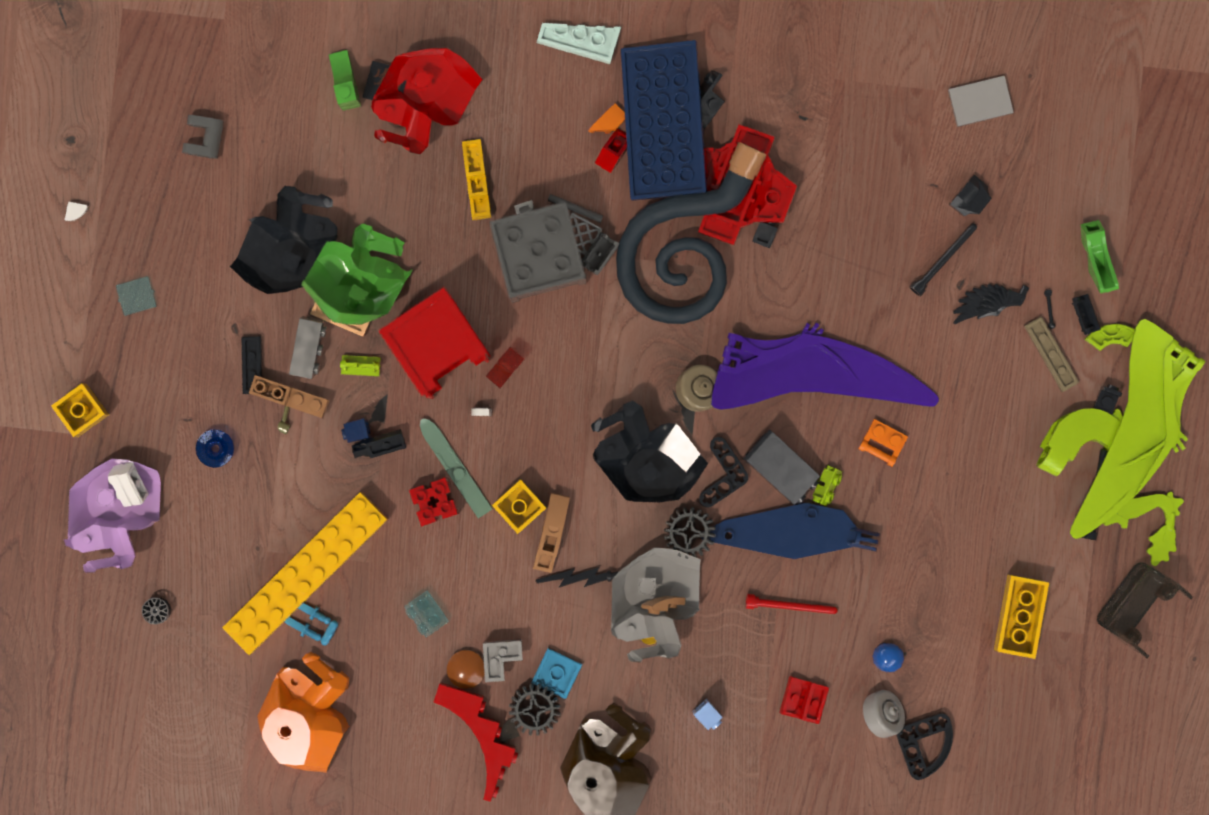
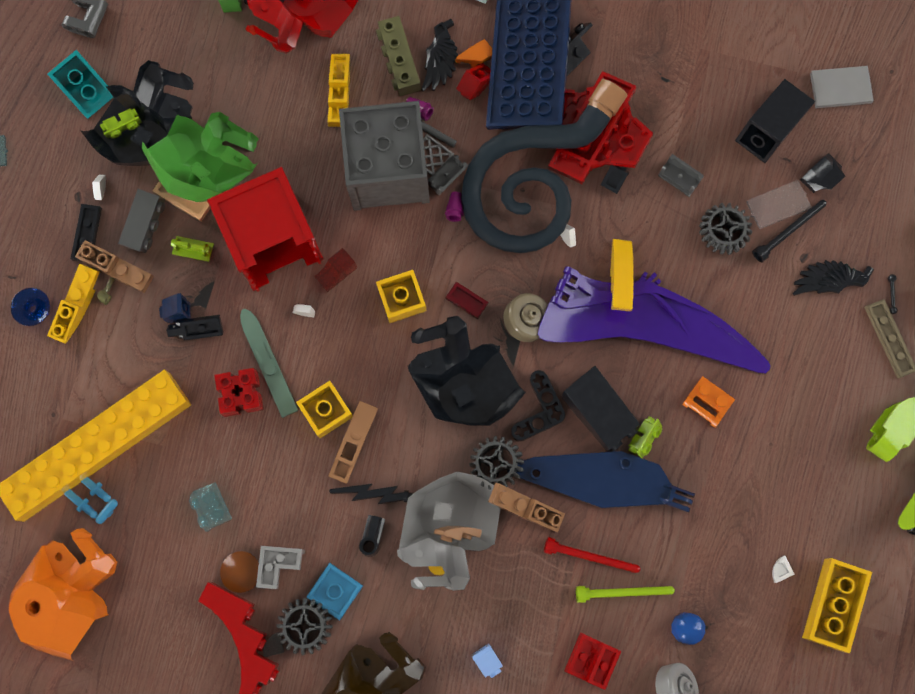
camera: 10 degrees right, 10 degrees down
none -> teal slope [47,50,113,119]
none -> yellow slope [47,264,100,344]
none -> white tile [92,175,106,200]
none -> lime hinge [100,108,142,139]
none -> black piece [359,515,386,557]
none -> olive brick [376,16,421,96]
none -> yellow brick [376,270,427,323]
none -> magenta cone [406,97,434,121]
none -> black animal [421,19,458,91]
none -> magenta cone [445,191,464,222]
none -> dark red tile [445,282,489,319]
none -> medium nougat slope [488,483,565,533]
none -> white tile [561,224,576,248]
none -> lime piece [576,586,675,603]
none -> yellow slope [610,239,634,312]
none -> dark grey hinge [658,154,704,197]
none -> dark grey gear [699,203,752,255]
none -> black slope [735,79,815,163]
none -> clear piece [746,180,812,230]
none -> white tile [772,556,794,583]

